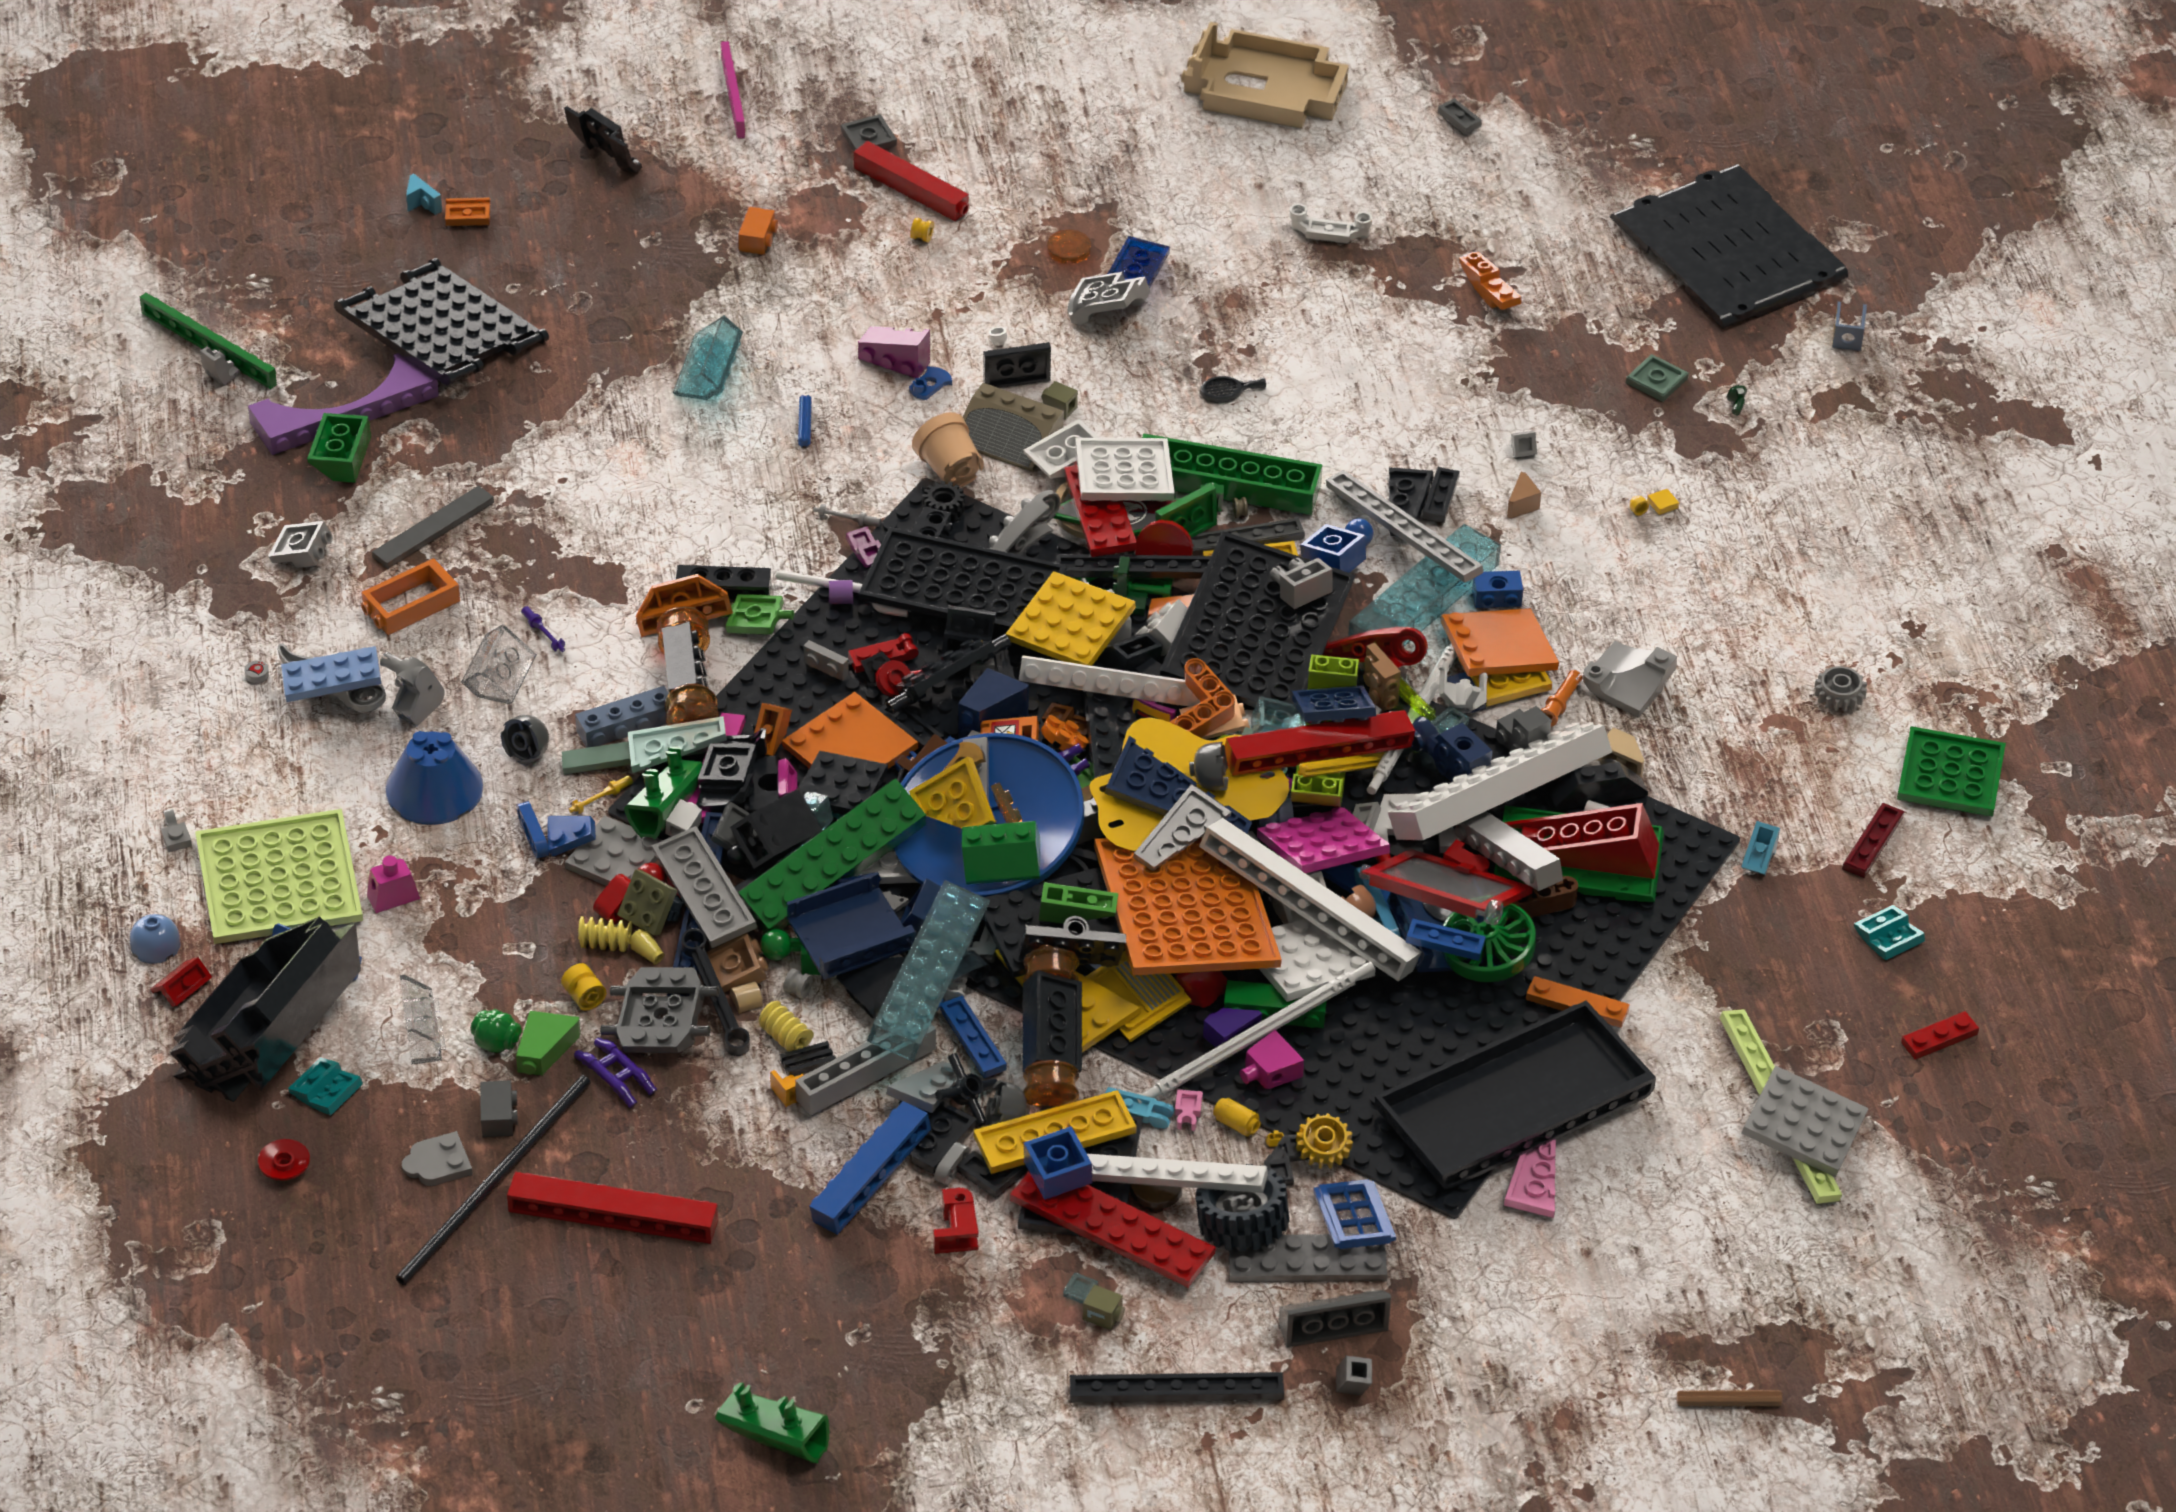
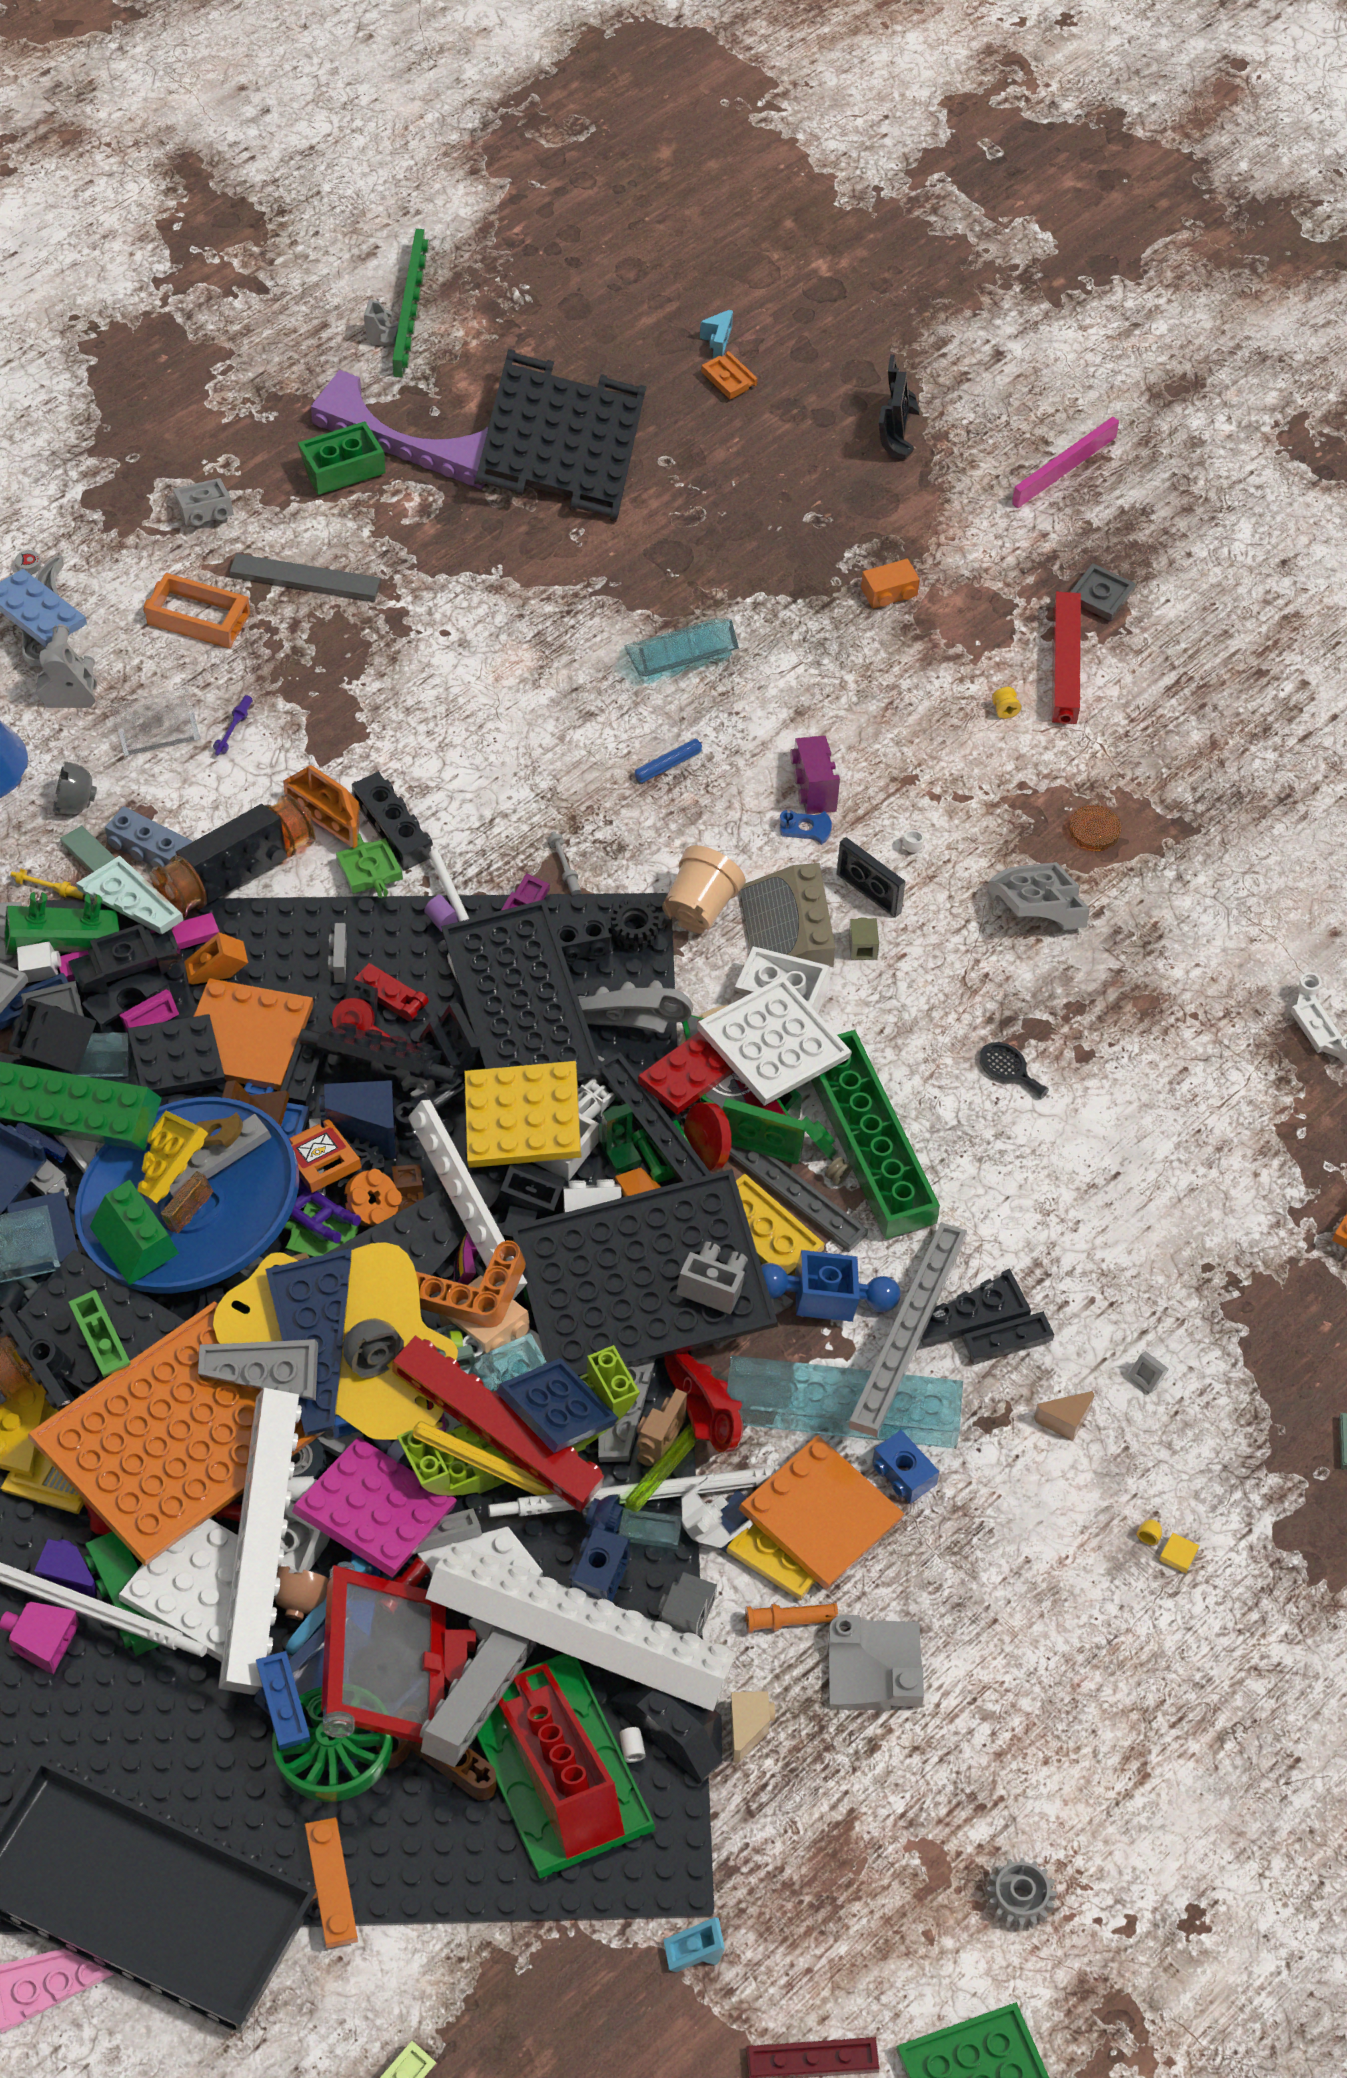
camera: 55 degrees right, 10 degrees up
clear blue plate [1107,236,1170,289] -> none

